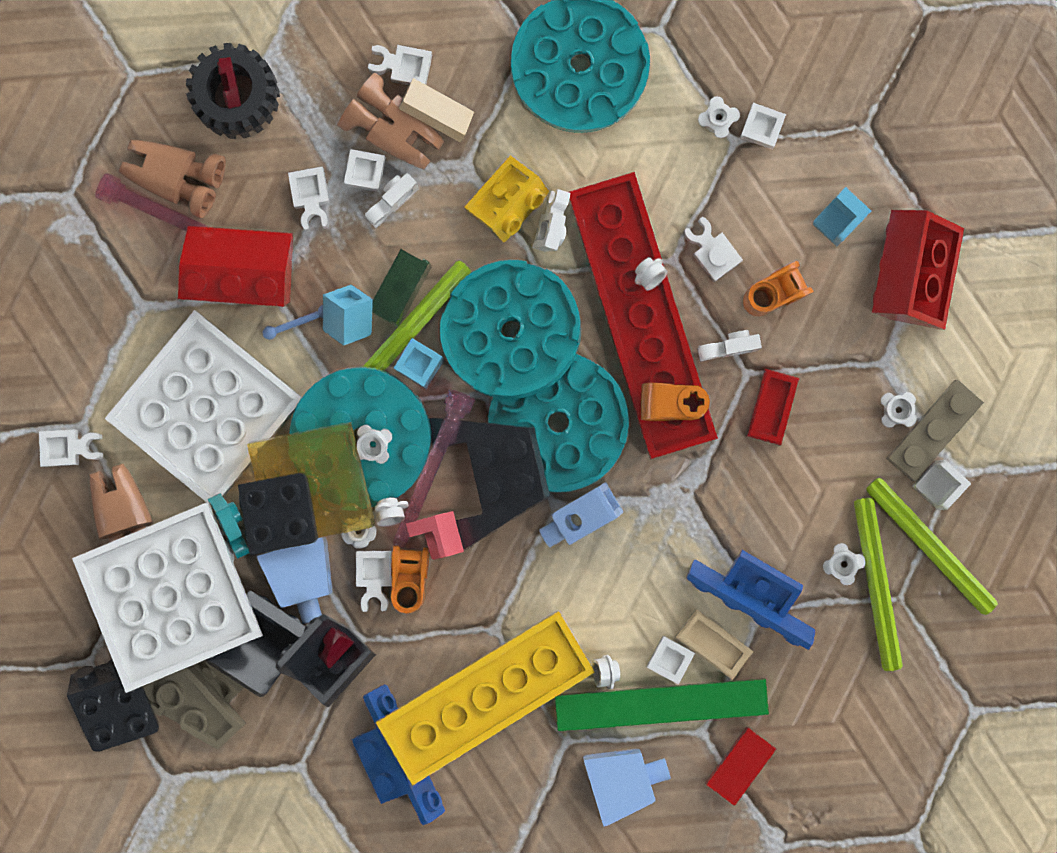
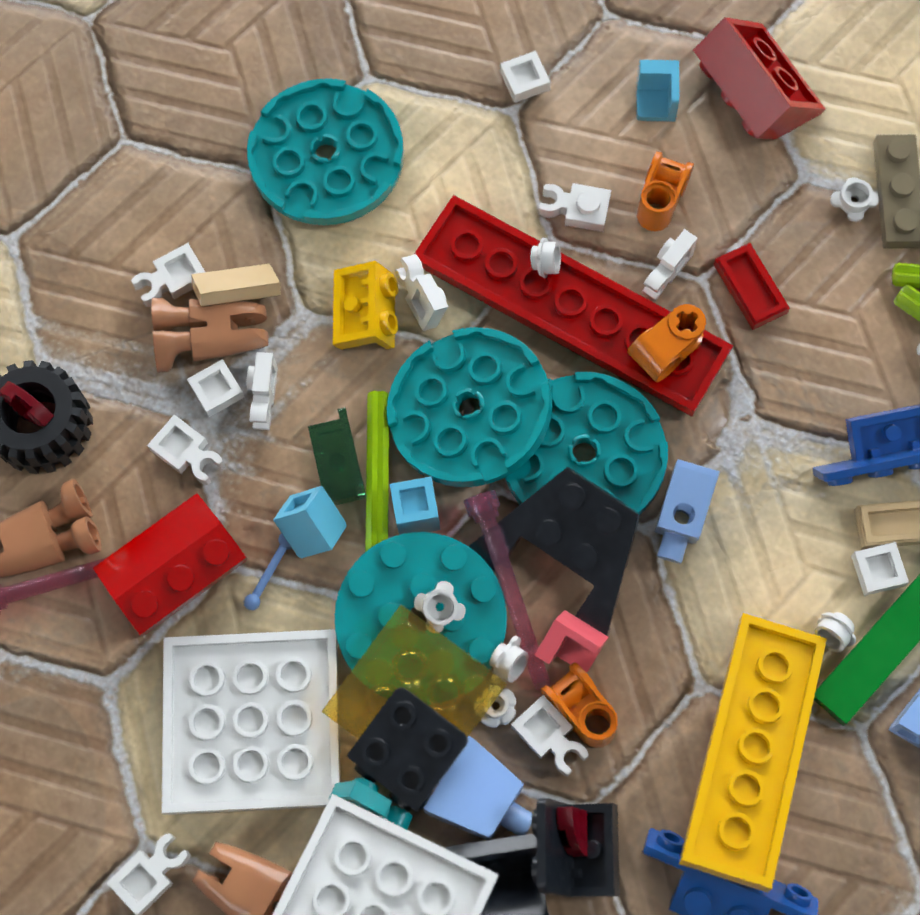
camera: 40 degrees left, 15 degrees down
white plate [698,96,740,138] -> none

